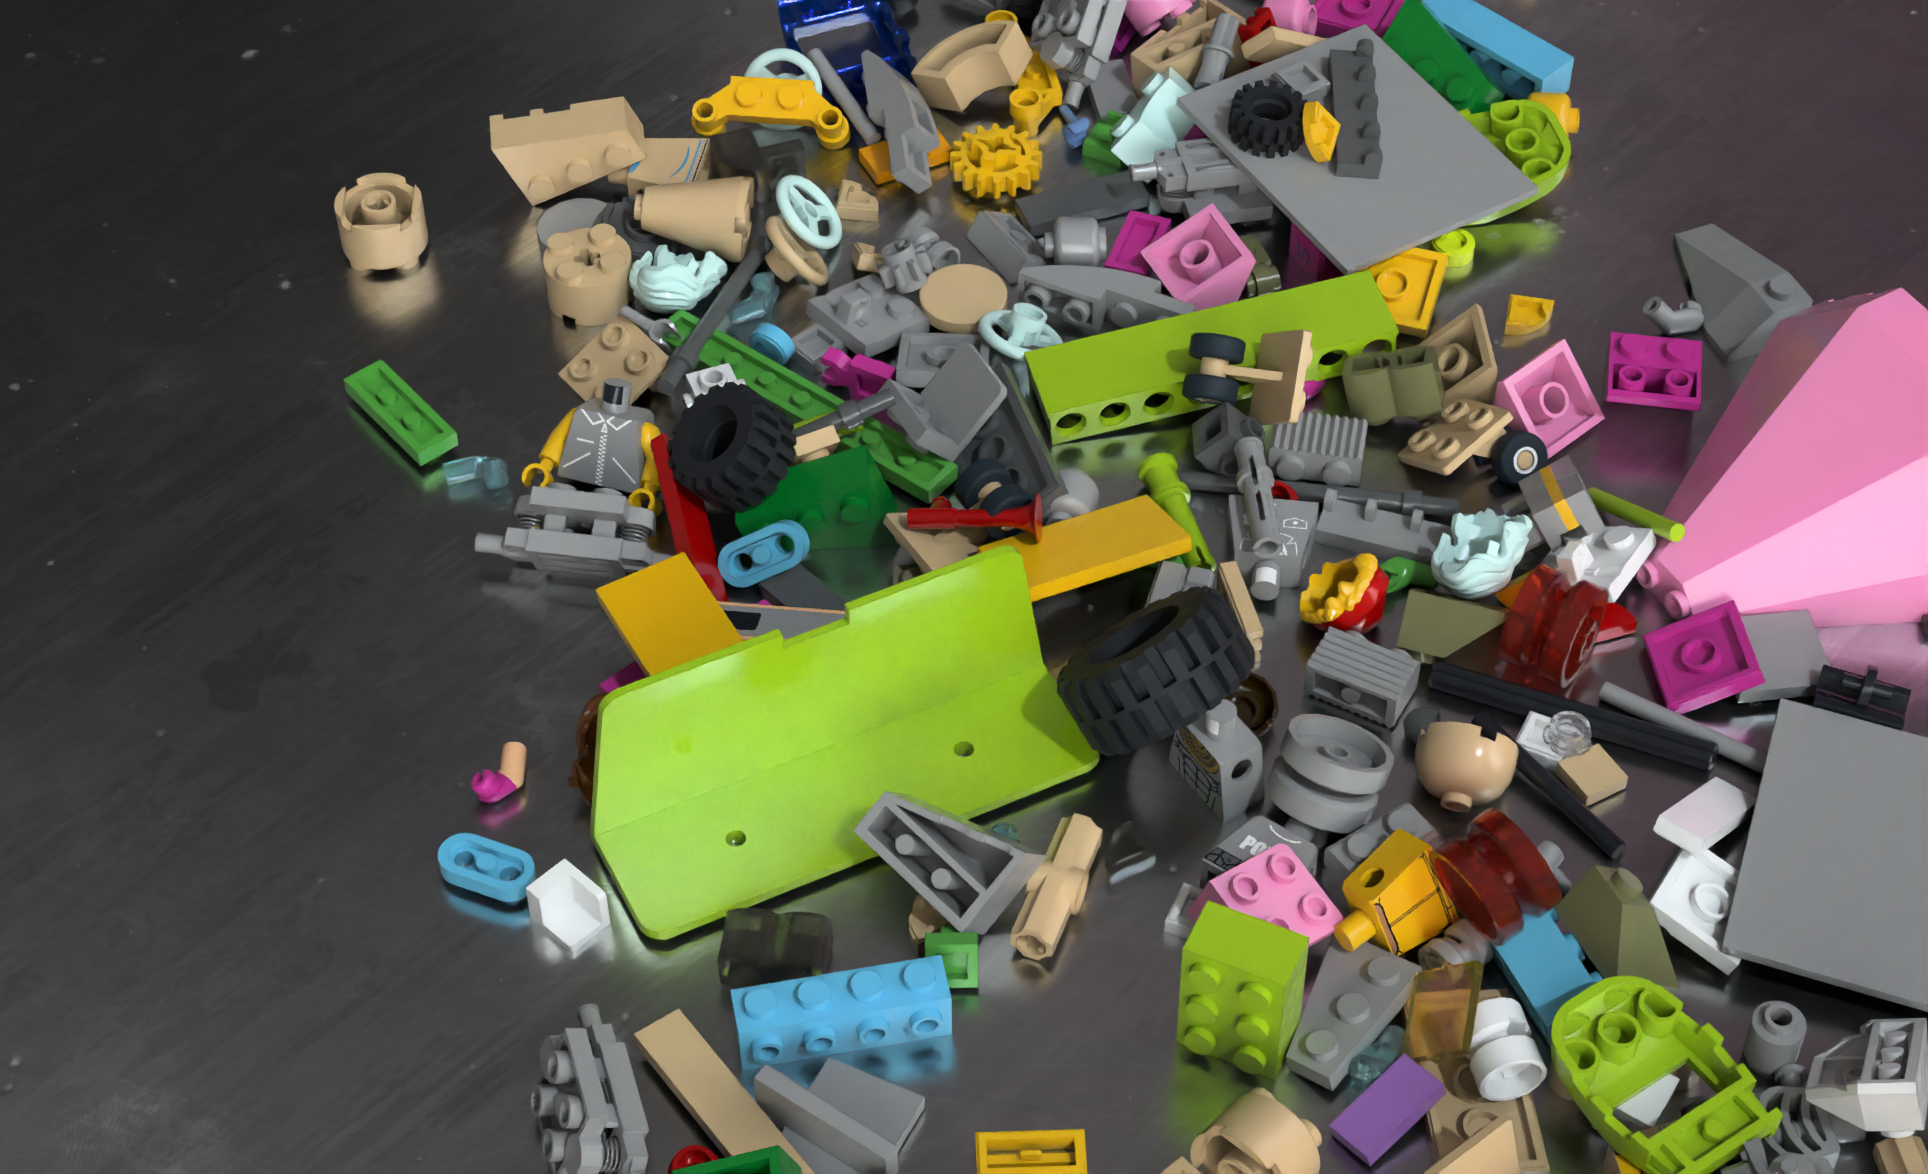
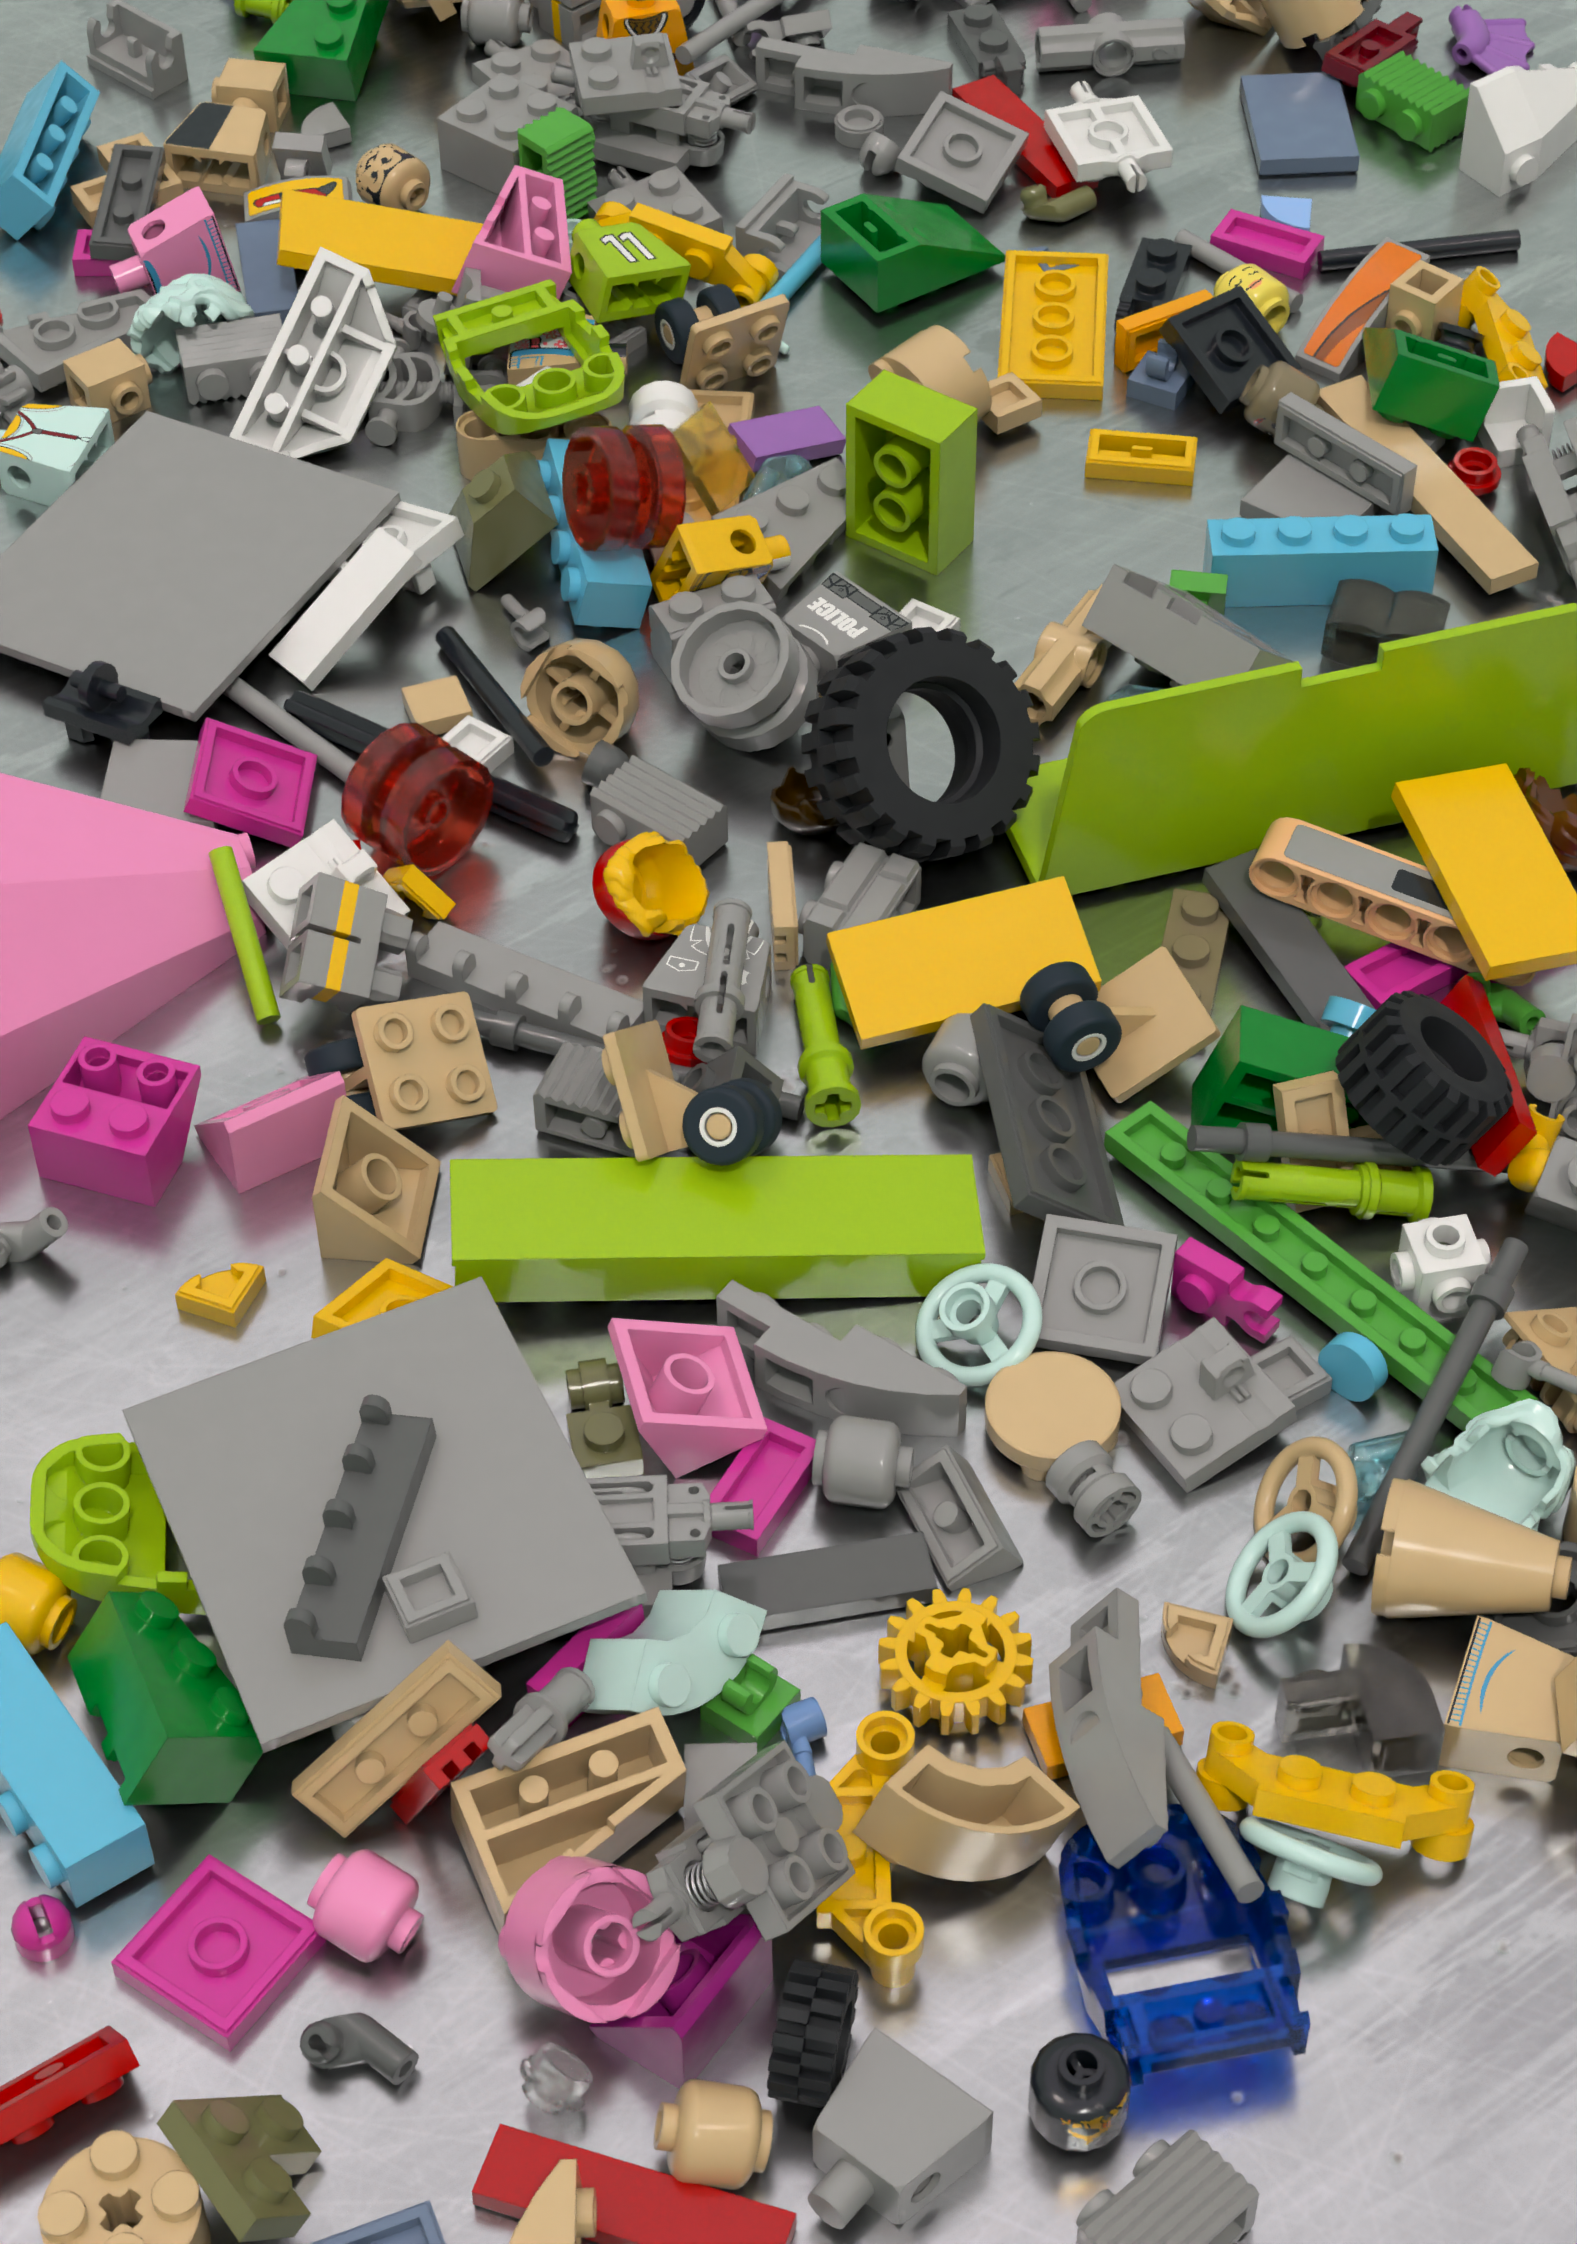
camera: 170 degrees left, 0 degrees up
tan tile [851,242,883,273] -> none
light grey gear [876,238,933,294] -> none
light grey bracket [878,342,1007,462] -> none
red piece [907,493,1042,543] -> none
bright pink bracket [1187,843,1343,947] -> none
black tyre [1228,80,1308,158] -> none
yellow tile [1302,101,1341,163] -> none
olive brick [1342,346,1445,426] -> none
bright green arm [1379,556,1438,594] -> none
olive slope [1396,587,1513,664] -> none
light aqua hair [1431,508,1533,600] -> none
clear plate [1543,711,1592,757] -> none
light grey brick [1743,1001,1807,1078] -> none

